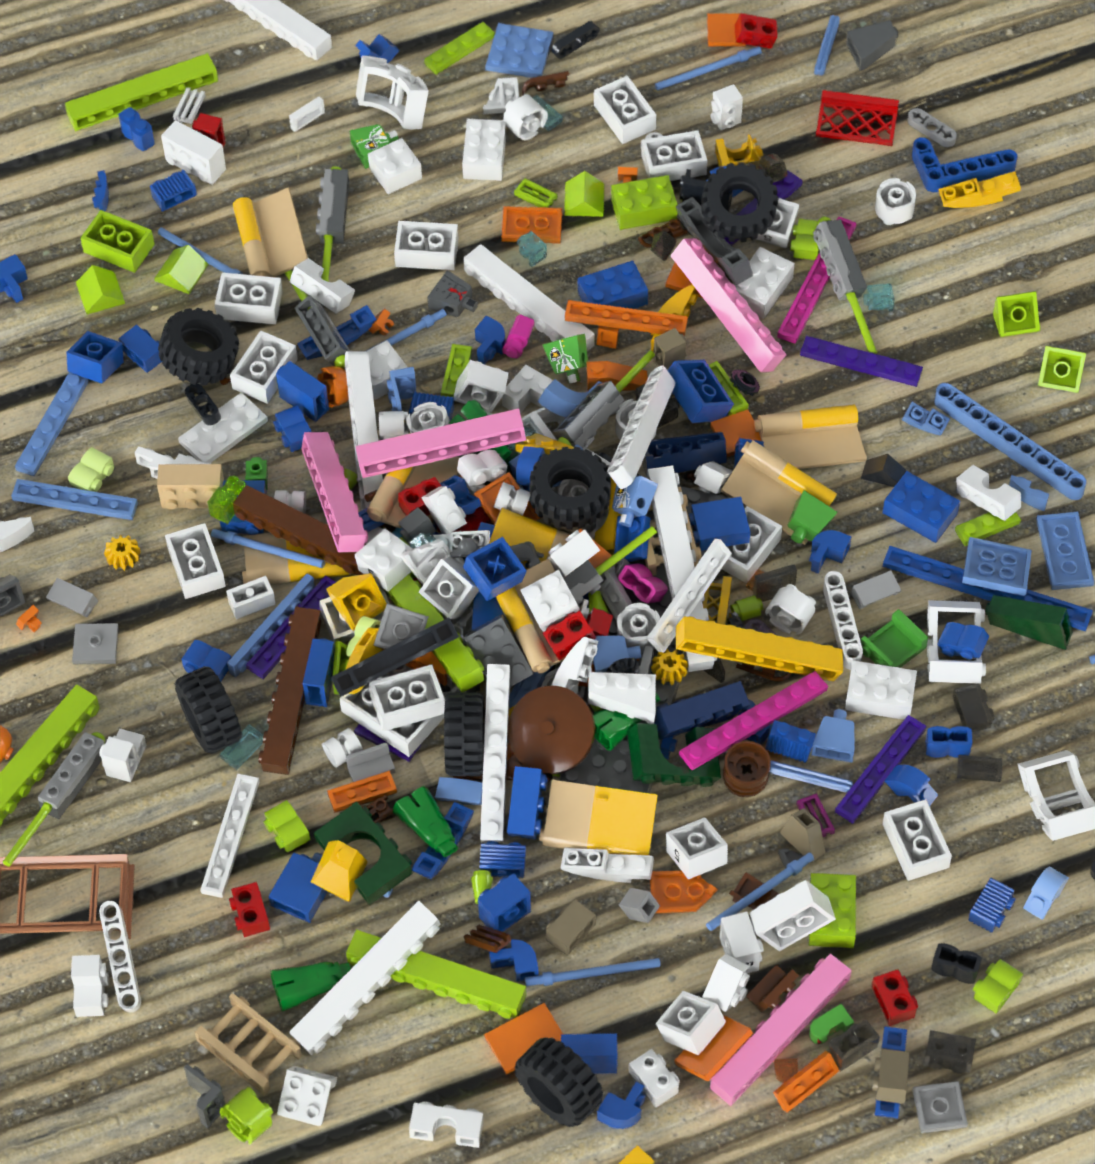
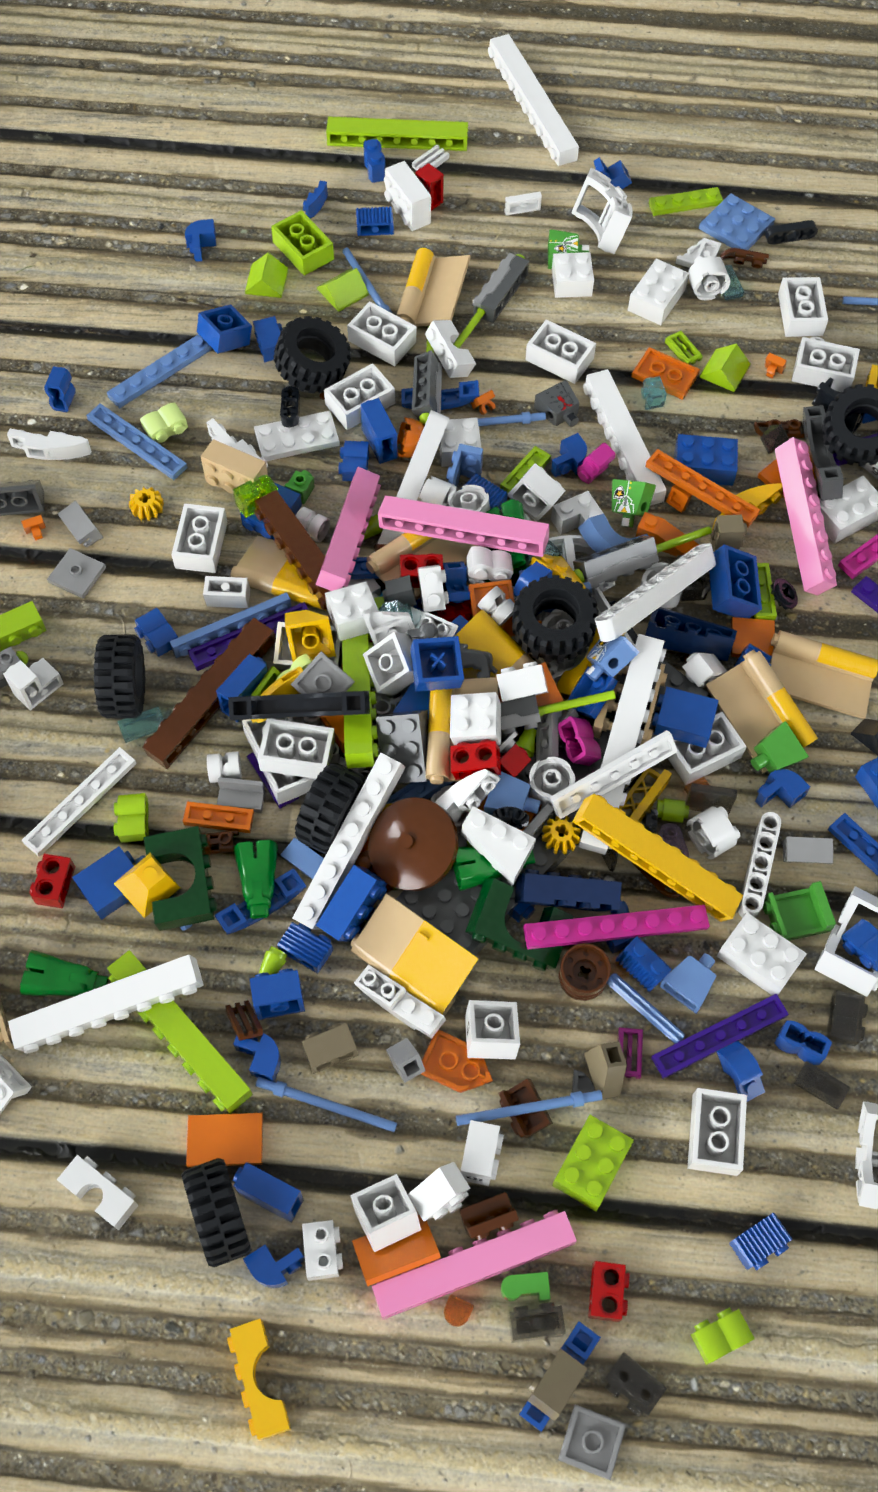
camera: 25 degrees right, 5 degrees up
medium blue bar [211,529,325,568] -> none
lime brick [611,175,677,230] -> none
white brick [749,880,836,951] -> none
orange plate [773,1051,840,1112] -> none
black brick [931,943,982,984] -> none
light blue brick [1023,866,1069,920] -> none

